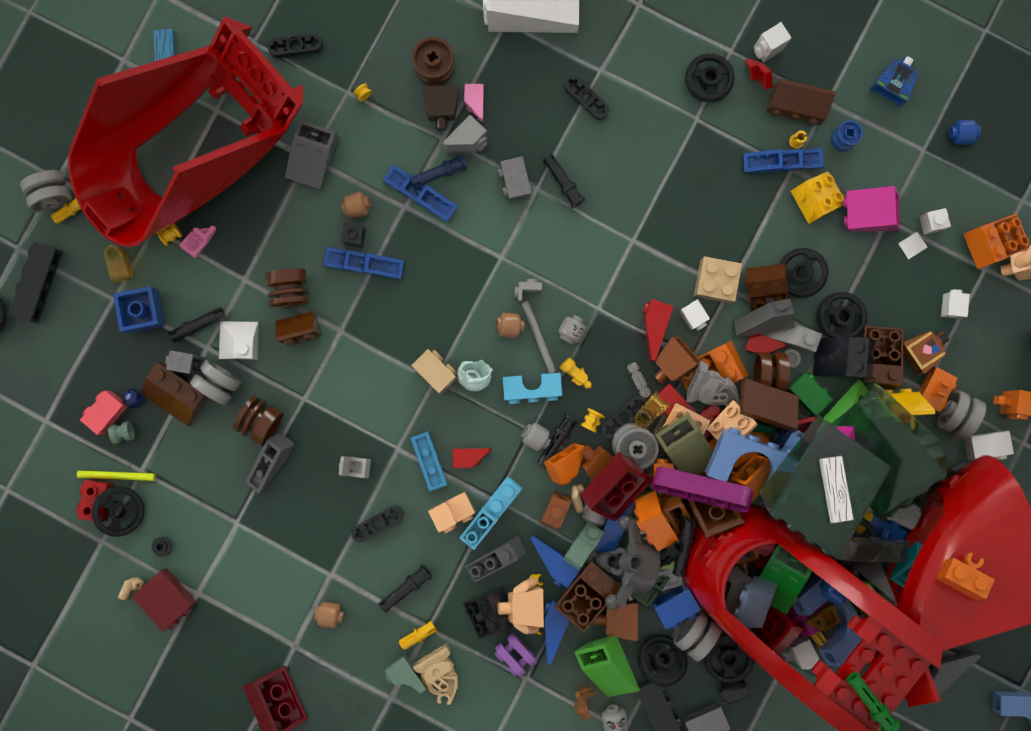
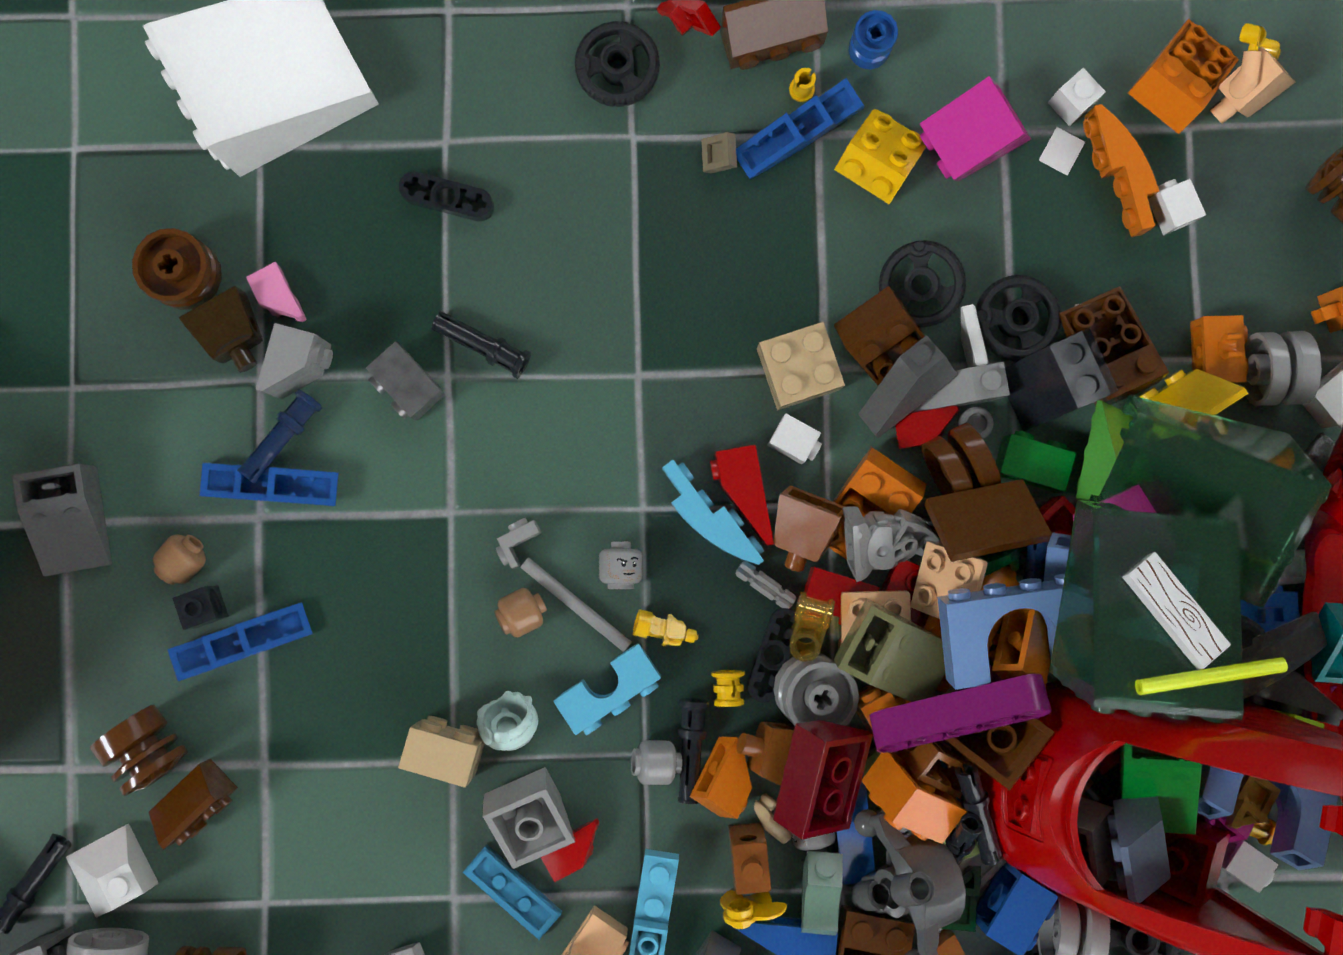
camera: 40 degrees left, 0 degrees up
yellow bush [353,83,372,102] -> none
dark orange torso [903,331,949,375] -> none
none -> light grey slope [483,767,575,869]
none -> medium azure slope [662,460,764,565]
none -> dark tan plate [701,132,737,174]
none -> yellow plate [720,890,787,929]
none -> white tile [961,304,988,368]
none -> orange slope [1083,104,1159,237]
none -> neon yellow piece [1135,657,1288,695]

